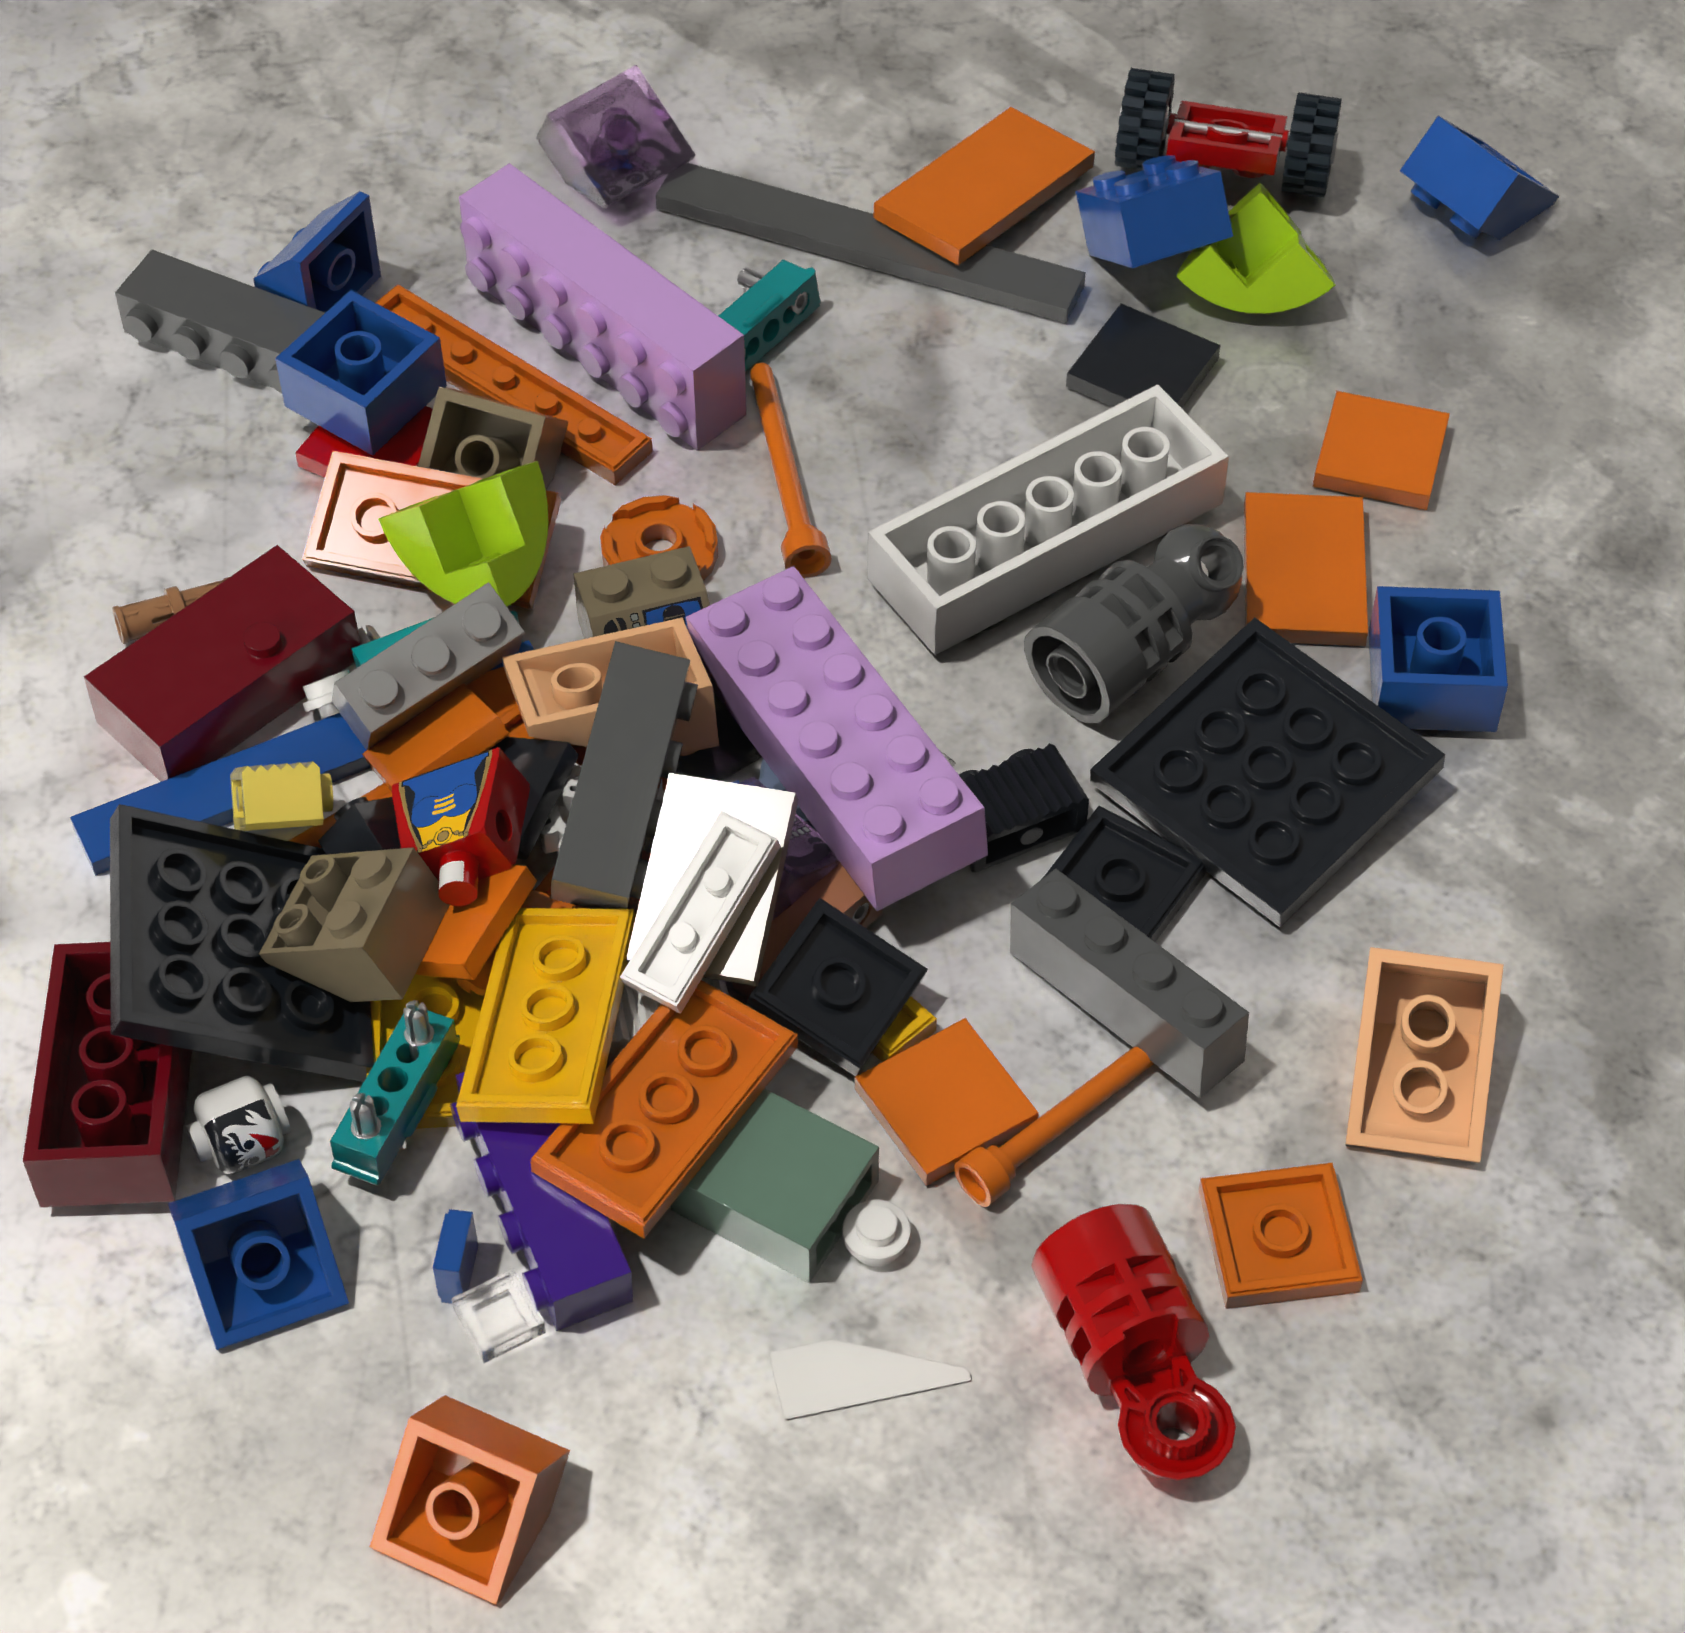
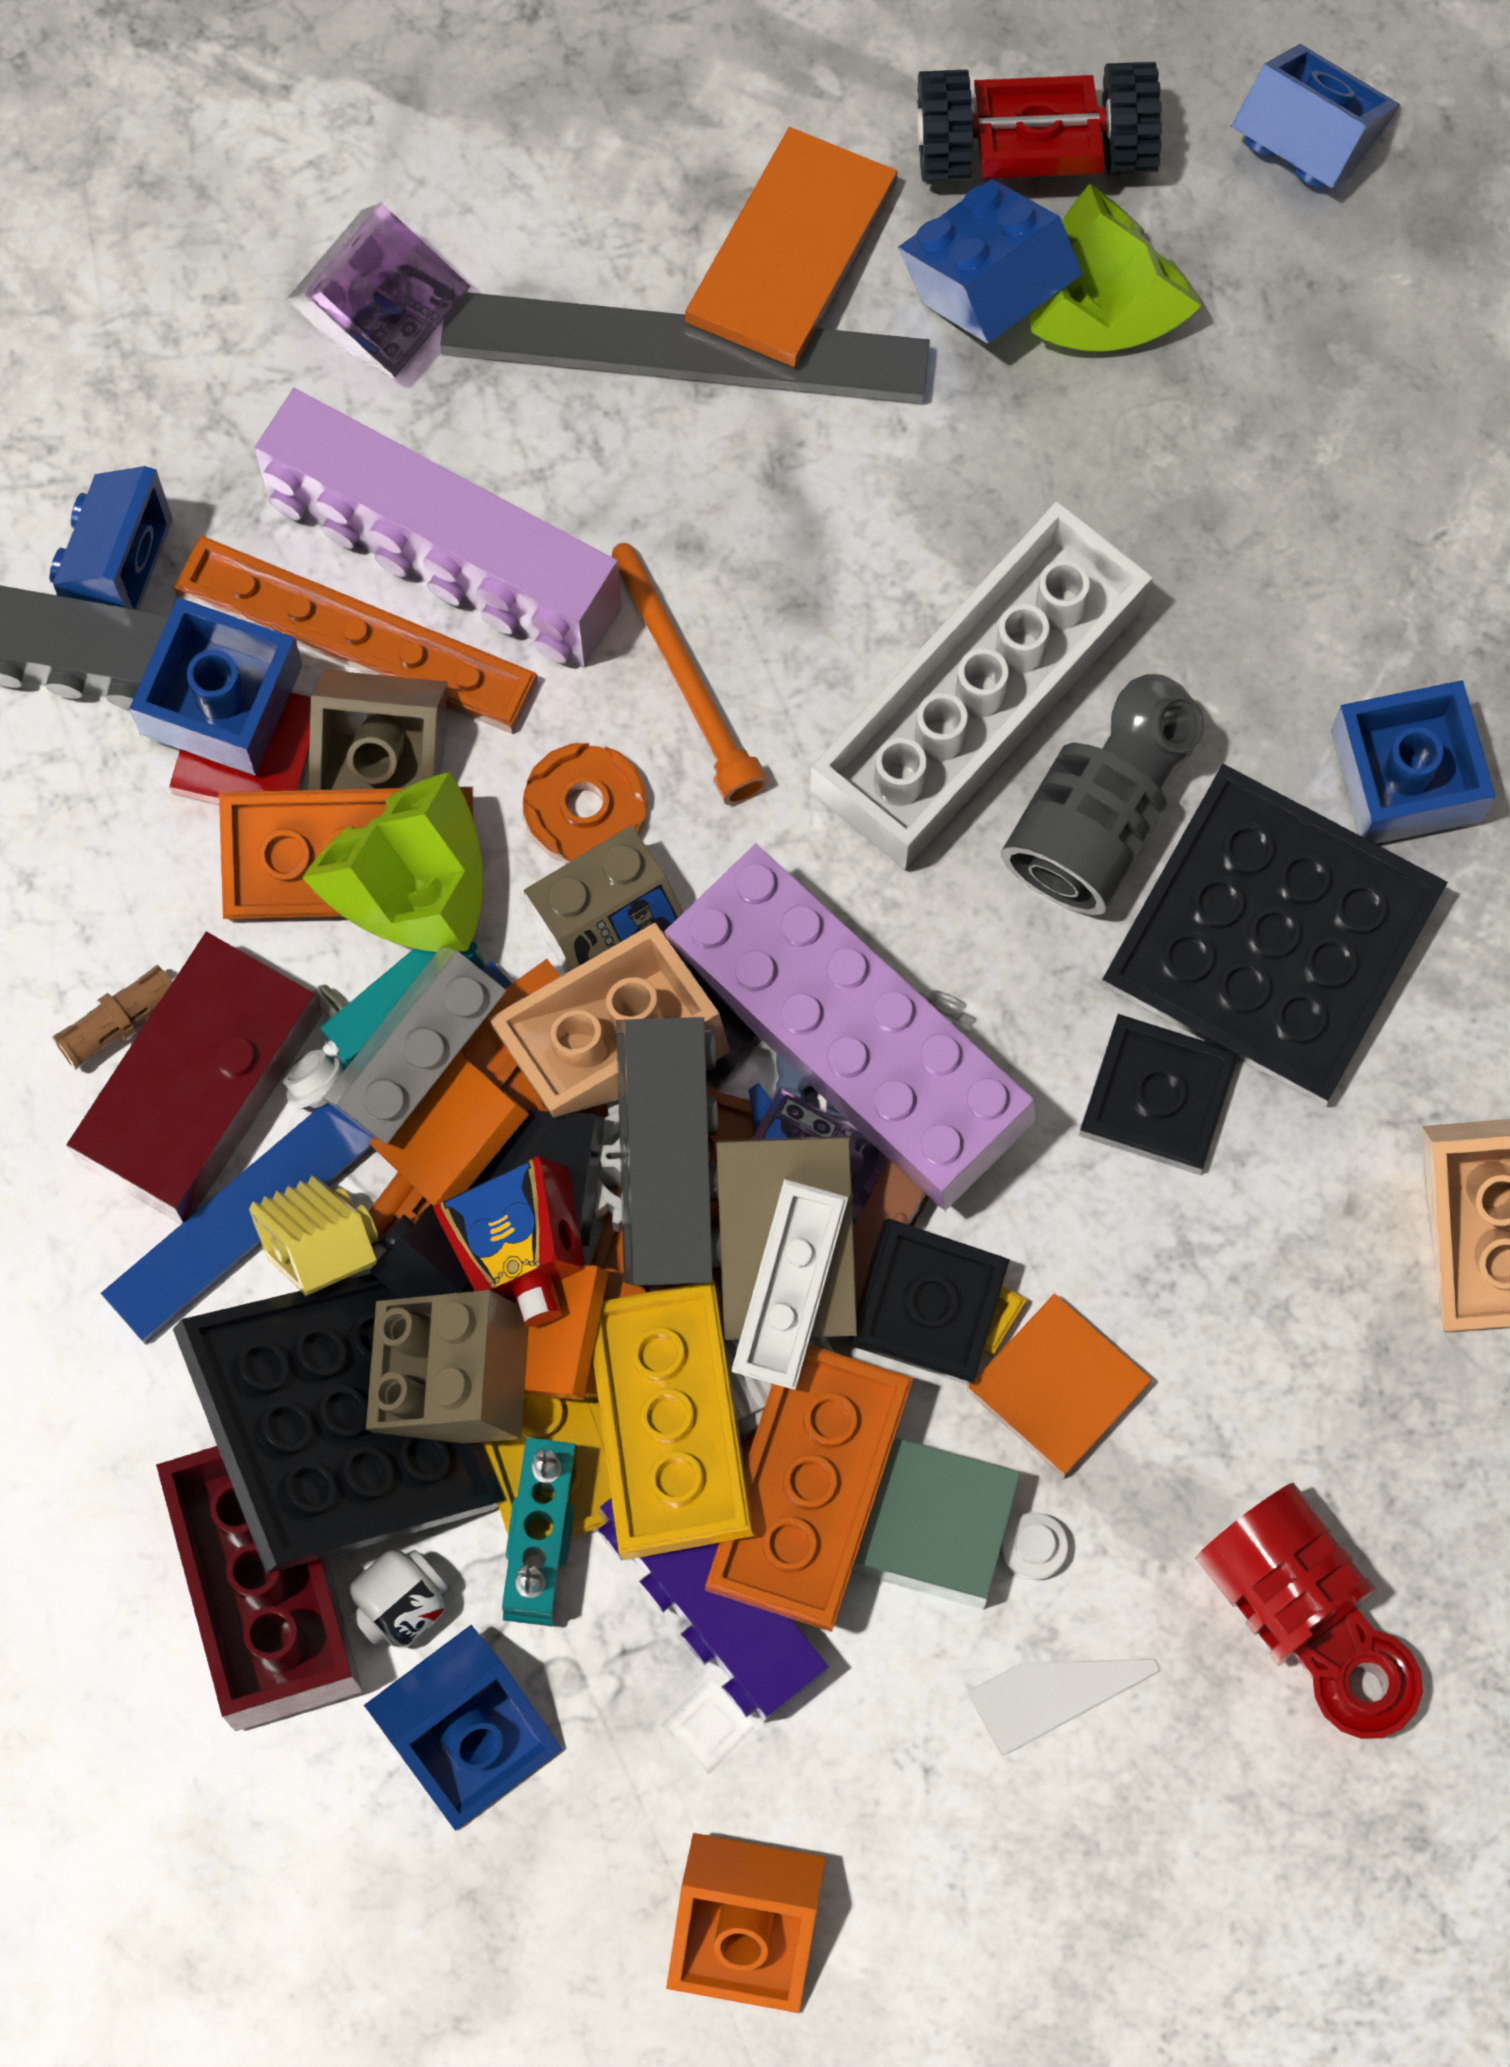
camera: 15 degrees left, 20 degrees up
blue tile [433,1209,479,1305] -> none
teal piece [718,260,821,372] -> none
orange piece [954,1047,1154,1207] -> none
black brick [959,743,1089,873] -> none
dark grey brick [1010,869,1249,1098] -> none
black tile [1066,303,1220,408] -> none
orange tile [1198,1163,1363,1309] -> none
orange tile [1244,492,1368,646] -> none
orange tile [1313,391,1450,510] -> none

